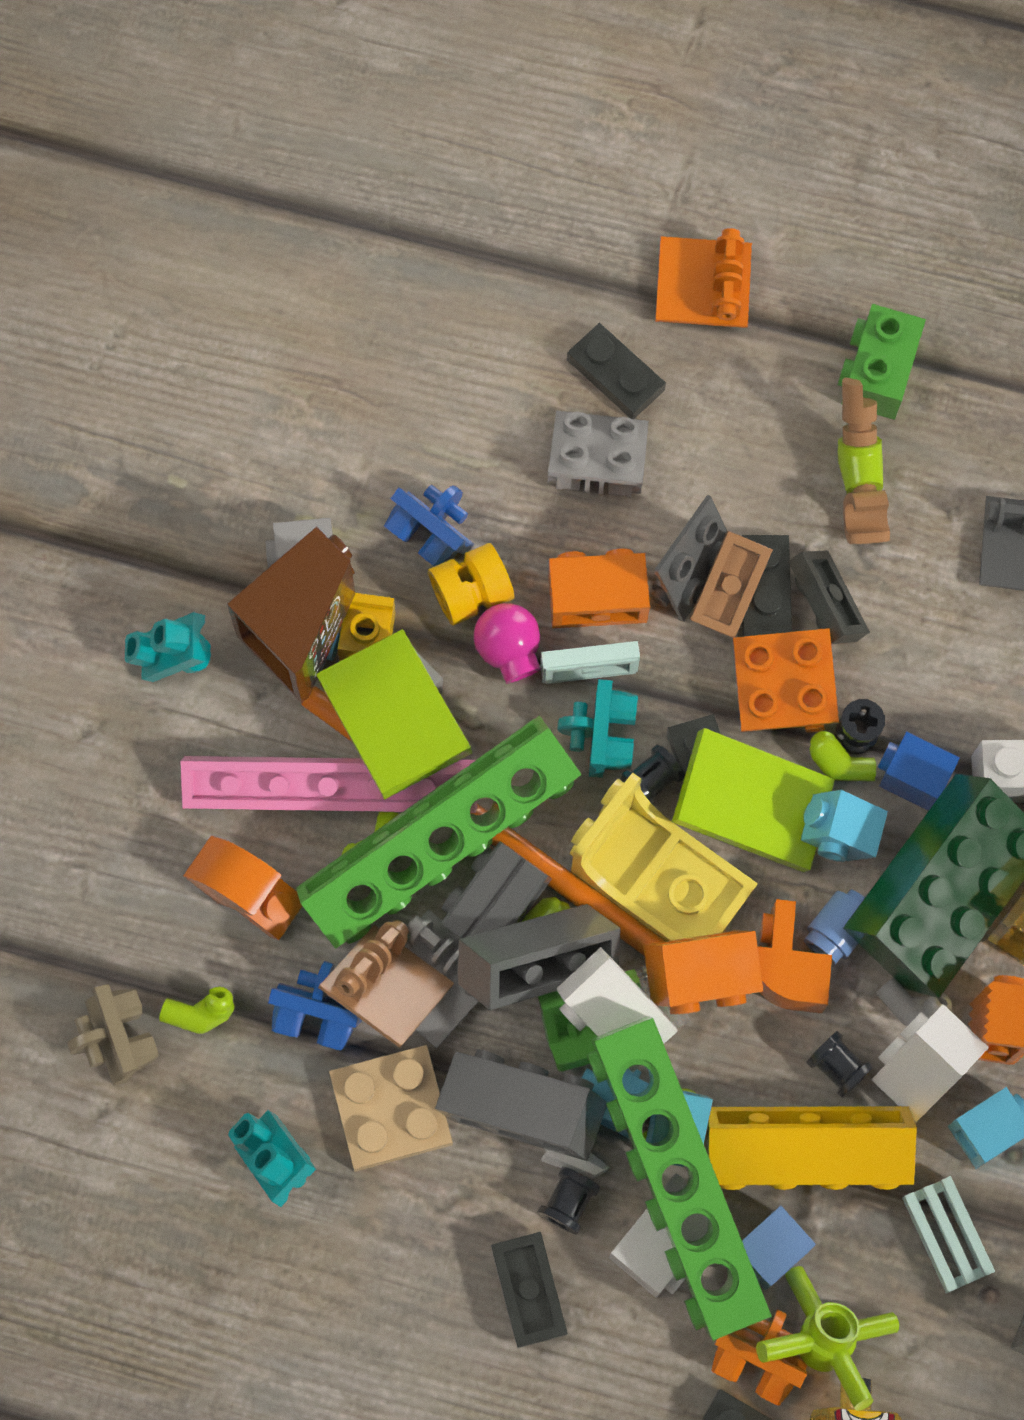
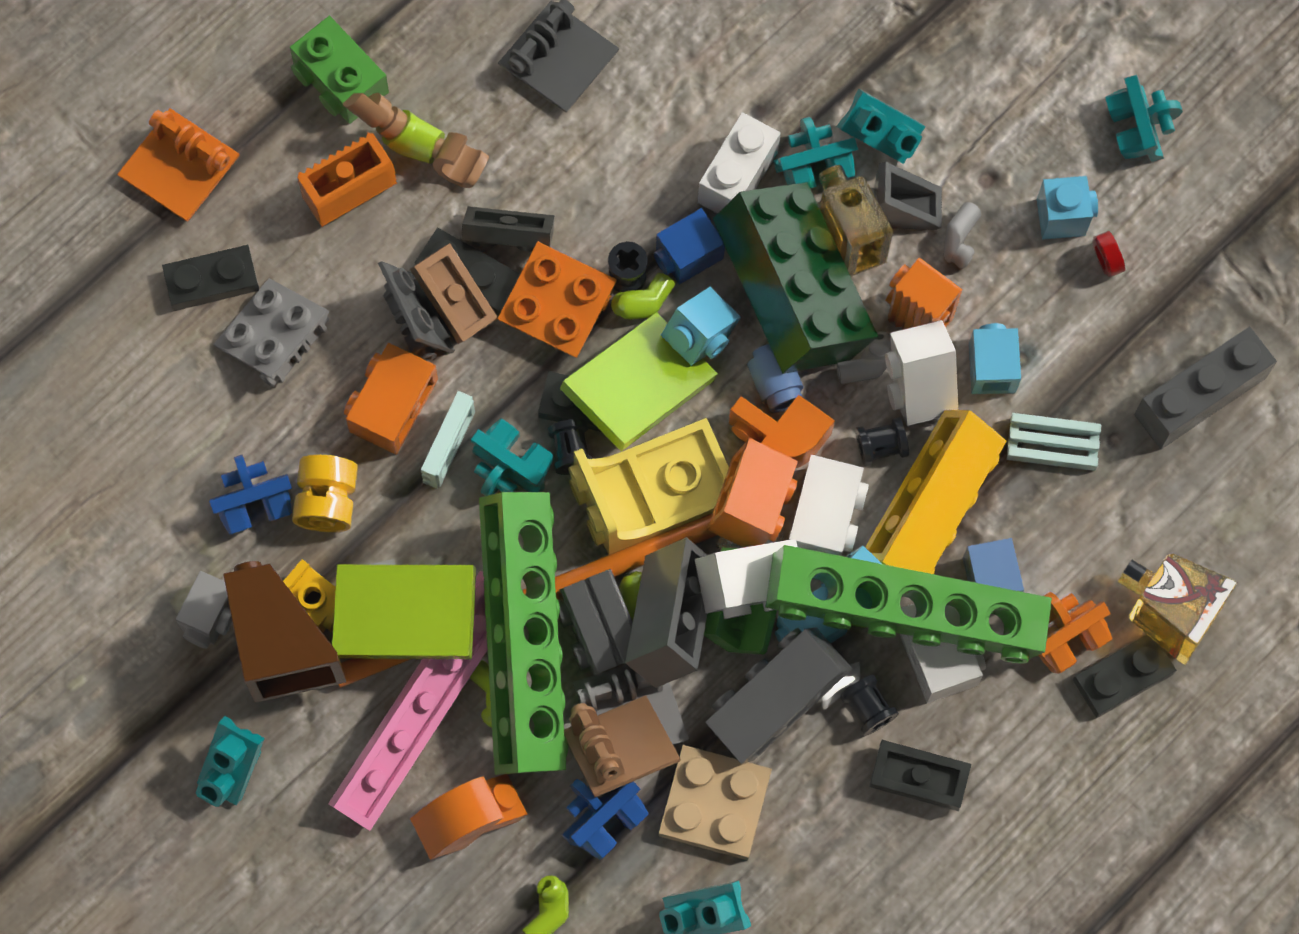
camera: 60 degrees left, 0 degrees up
dark pink piece [474,603,541,684] -> none
lime bar [756,1266,899,1411] -> none
none -> orange brick [297,132,397,227]
none -> white brick [789,455,869,556]

